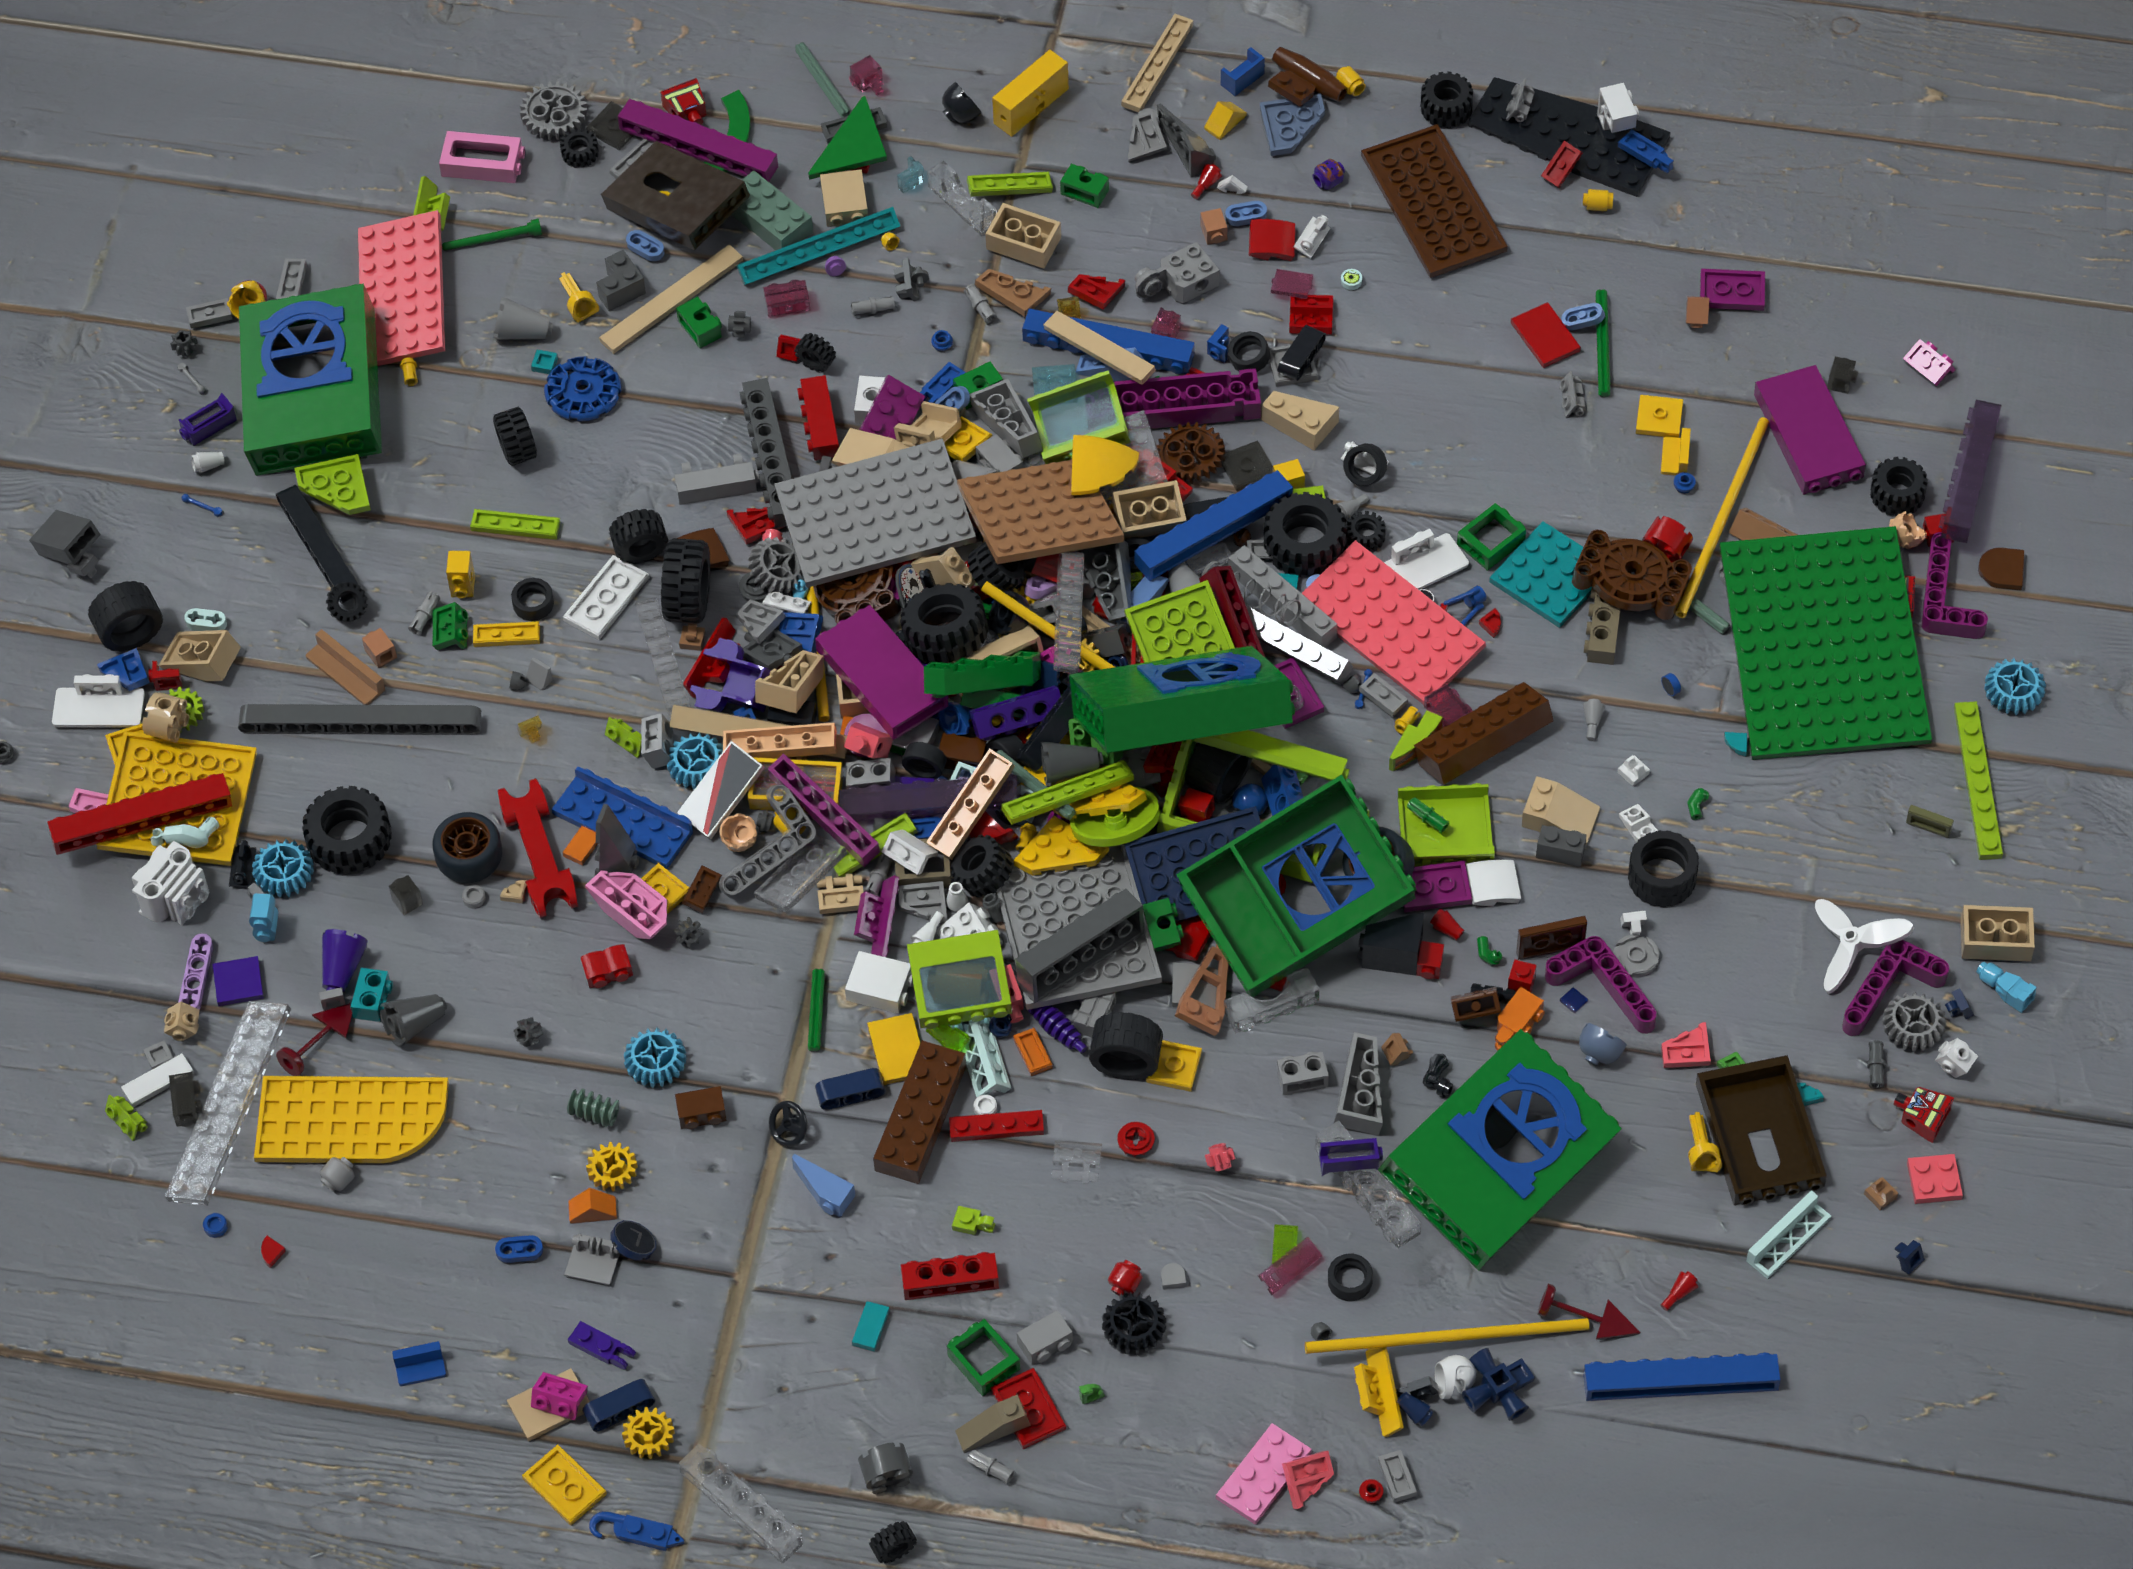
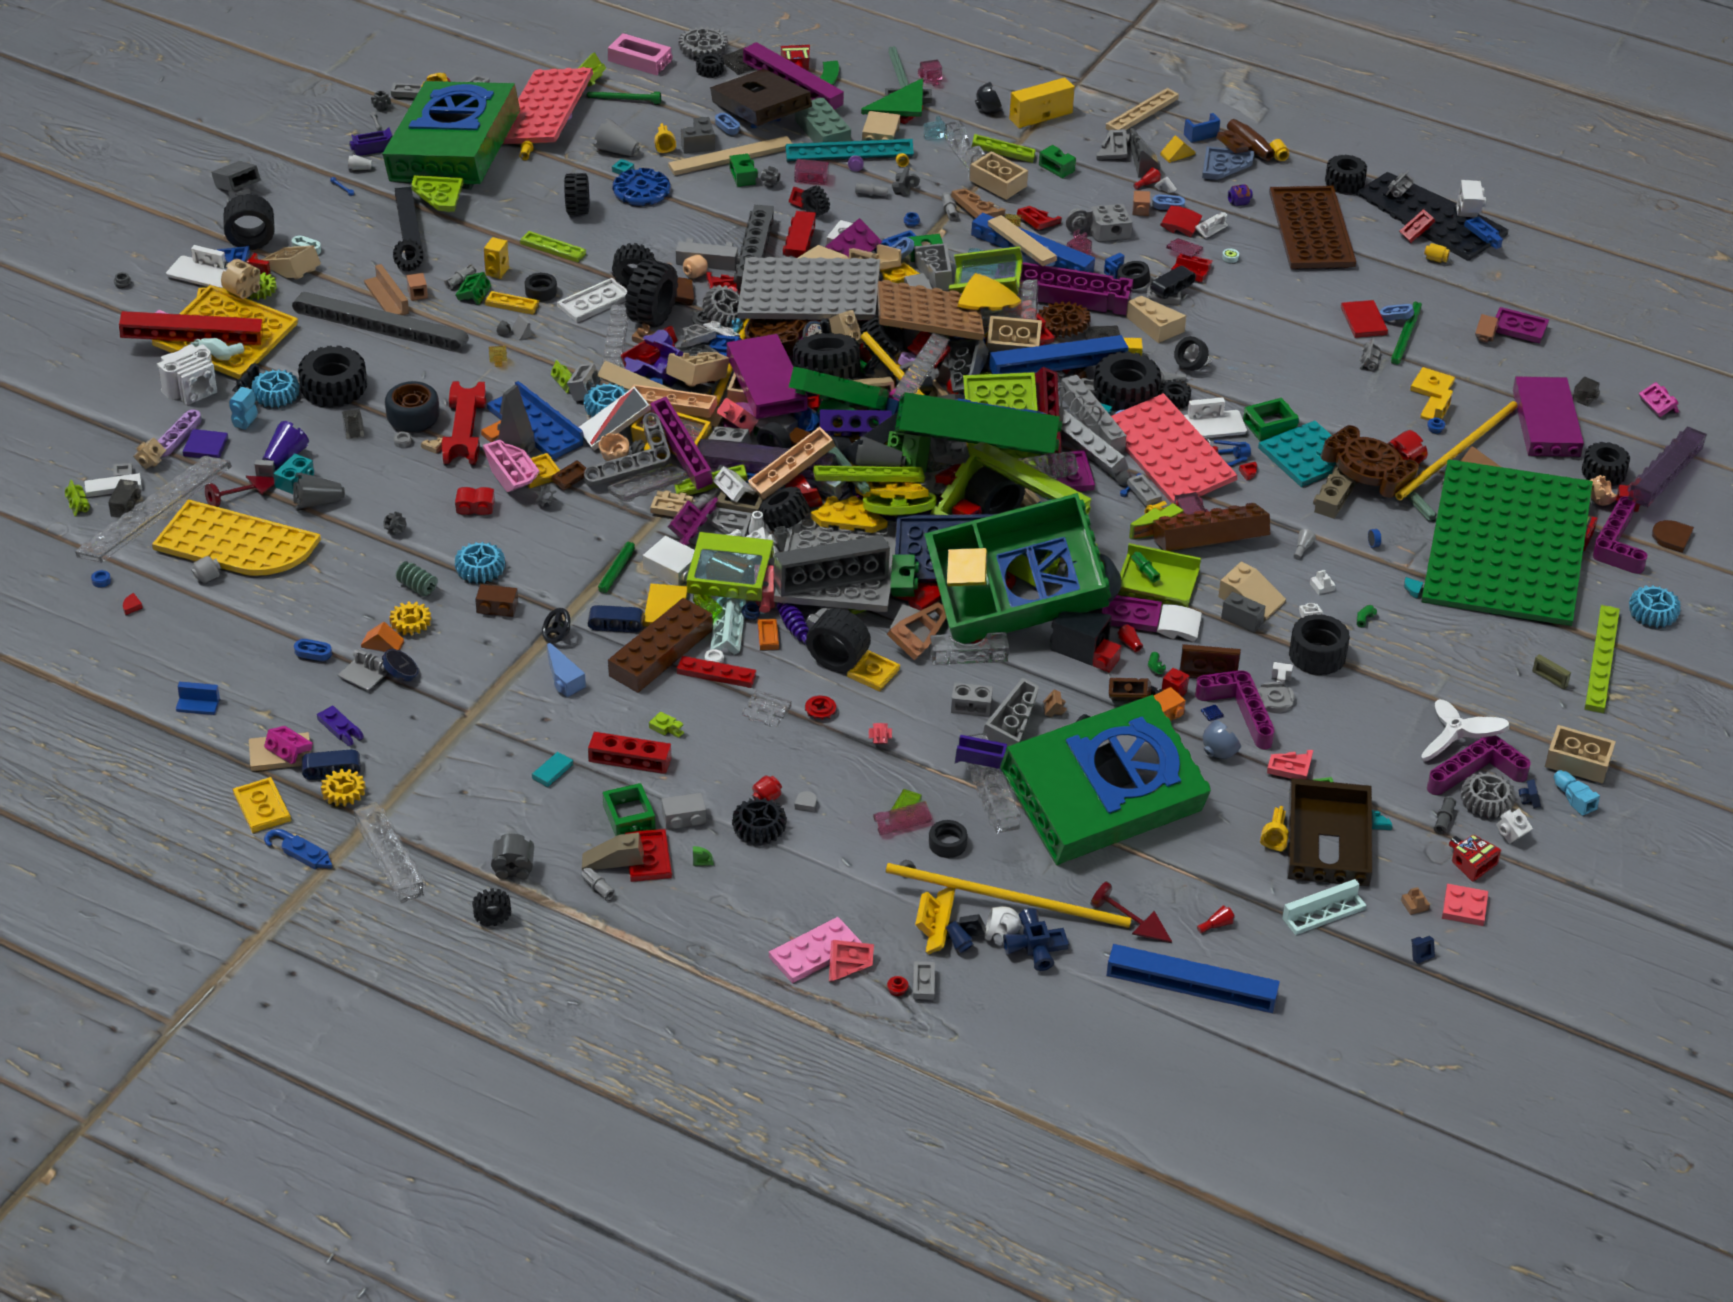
camera: 15 degrees right, 15 degrees down
none -> light nougat head [683,255,708,279]
none -> yellow tile [947,548,987,586]

